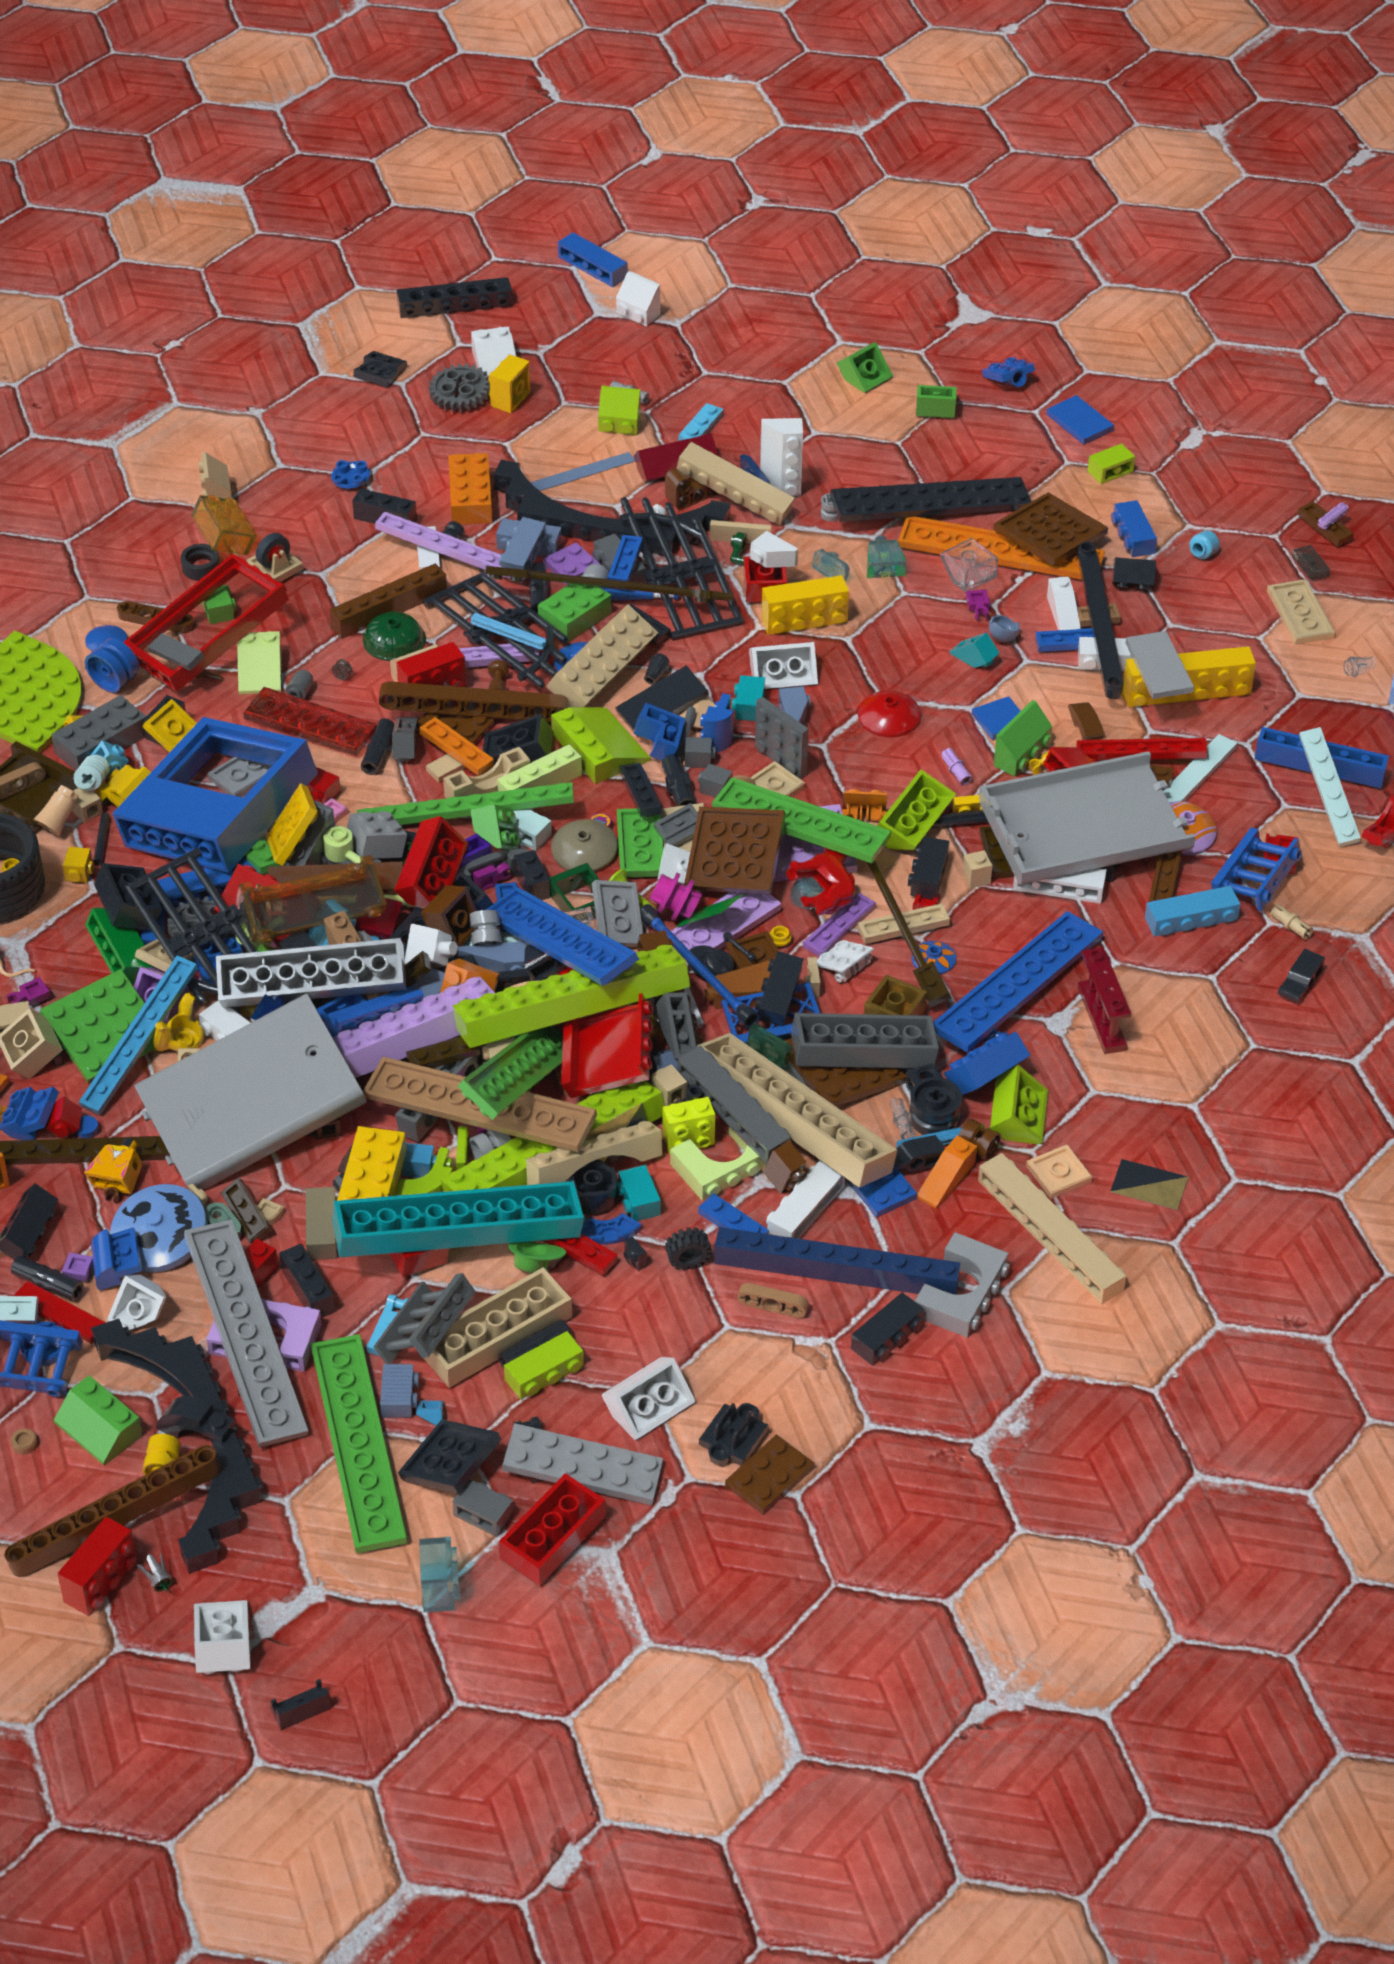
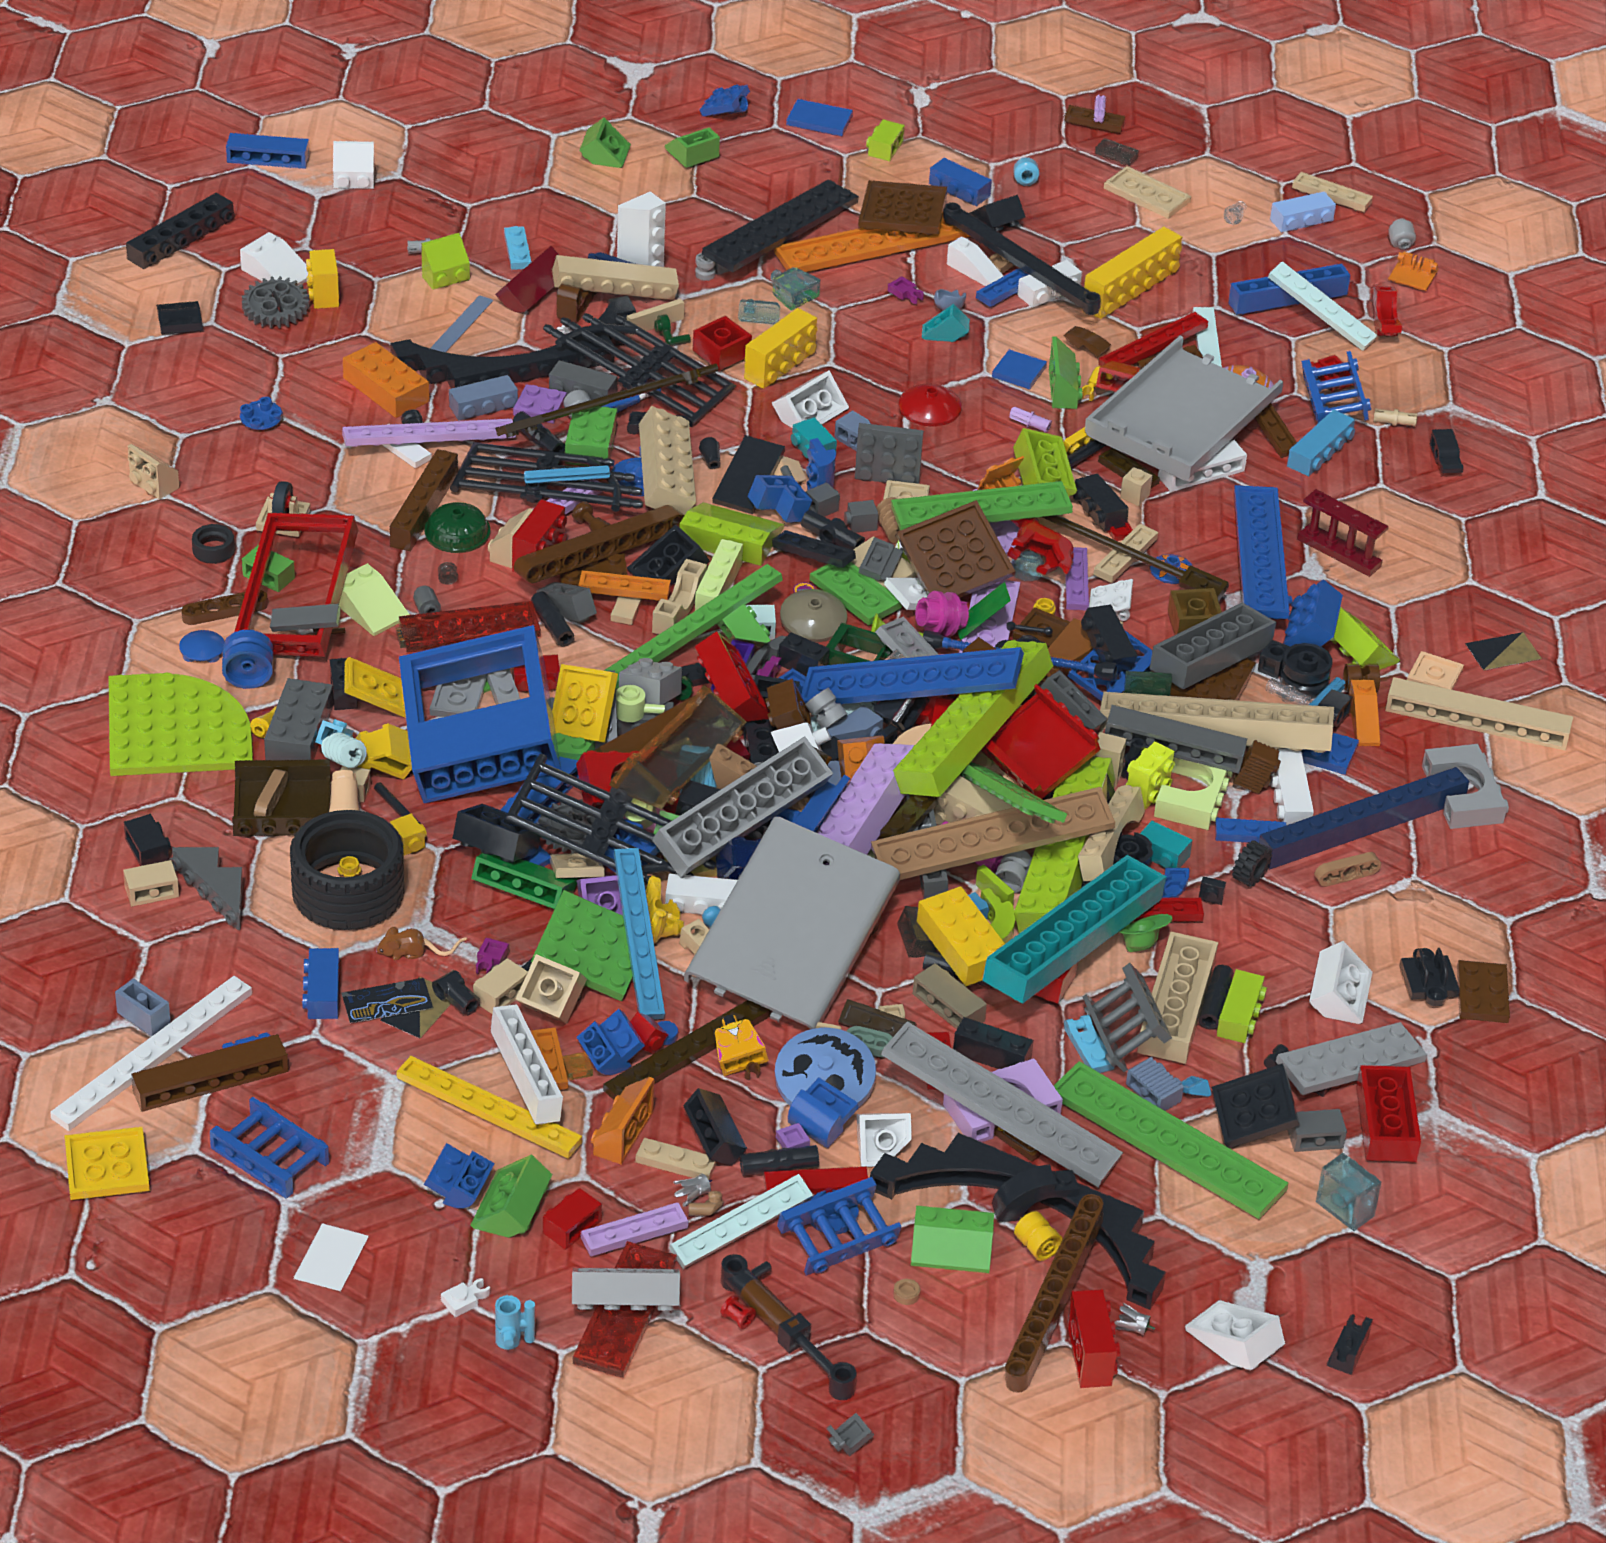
camera: 40 degrees left, 5 degrees down
clear yellow brick [191,495,257,555] -> none
black brick [352,488,417,524] -> none
sand blue brick [499,517,547,580] -> none
blue plate [607,535,643,582] -> none
white slope [750,531,798,568] -> none
black brick [851,1292,924,1366] -> none
clear slope [940,538,998,593] -> none
light grey tile [1125,631,1194,699] -> none

